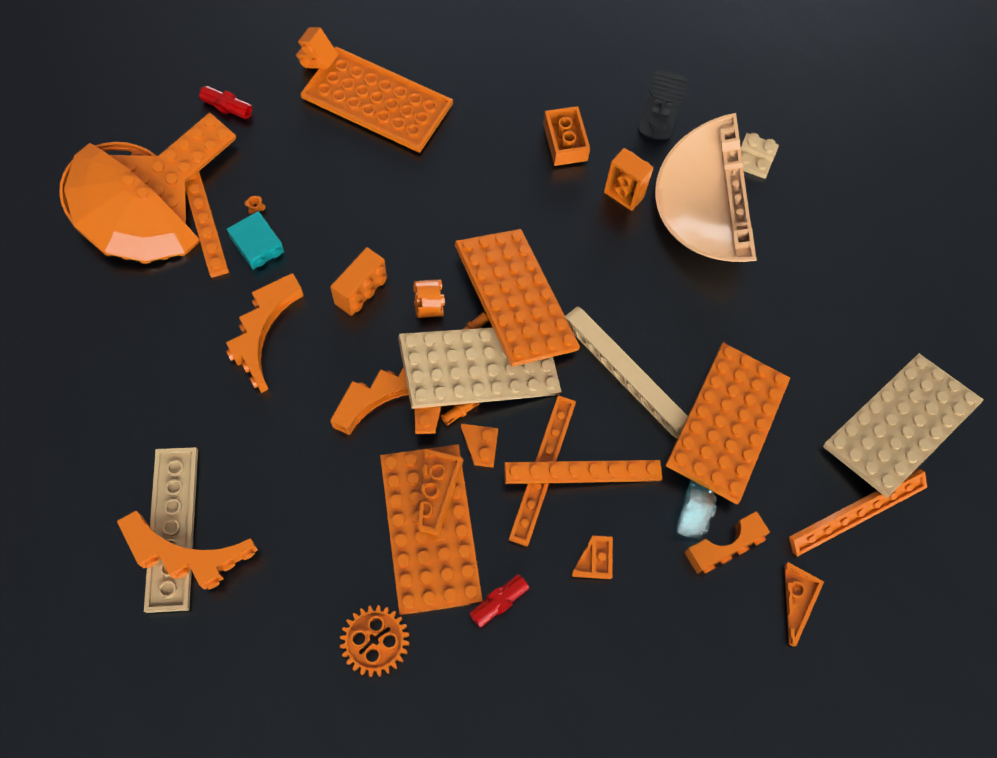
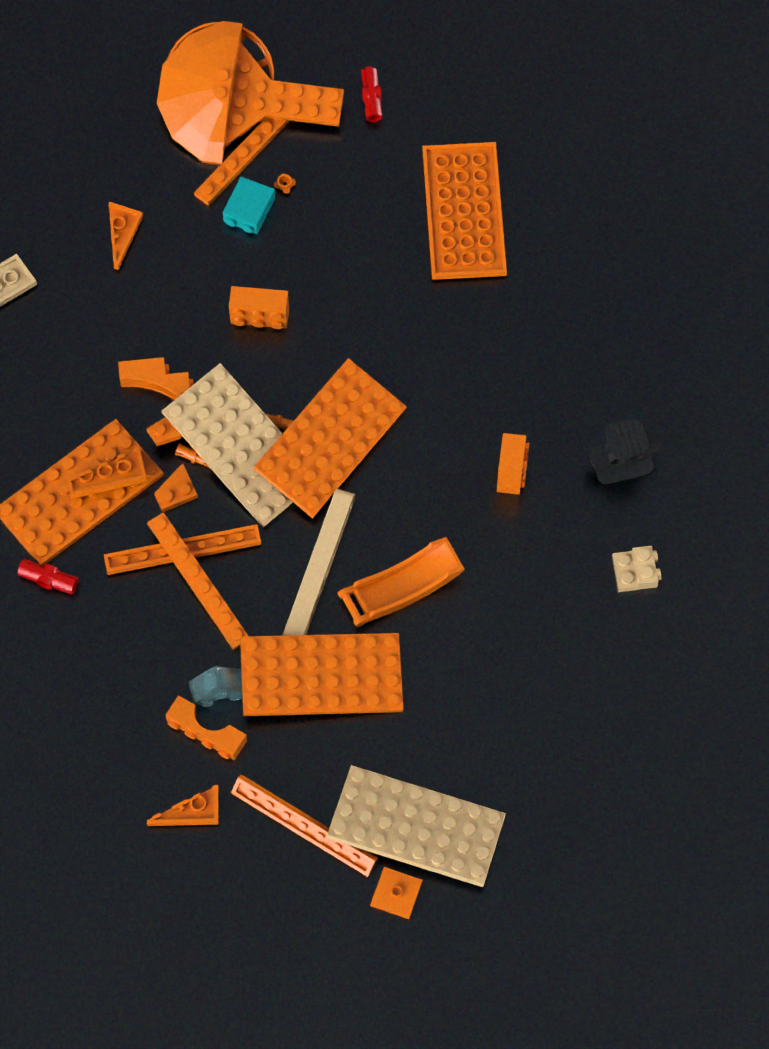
camera: 65 degrees right, 0 degrees up
orange arch [226,273,303,393] -> none
orange brick [296,27,338,69] -> none
orange brick [413,279,445,318] -> none
orange brick [543,106,590,166] -> none
orange wing [572,536,613,579] -> none
light nougat brick [655,113,757,262] -> none
none -> orange wing [109,202,143,270]
none -> orange windscreen [338,537,465,627]
none -> orange plate [370,867,423,919]

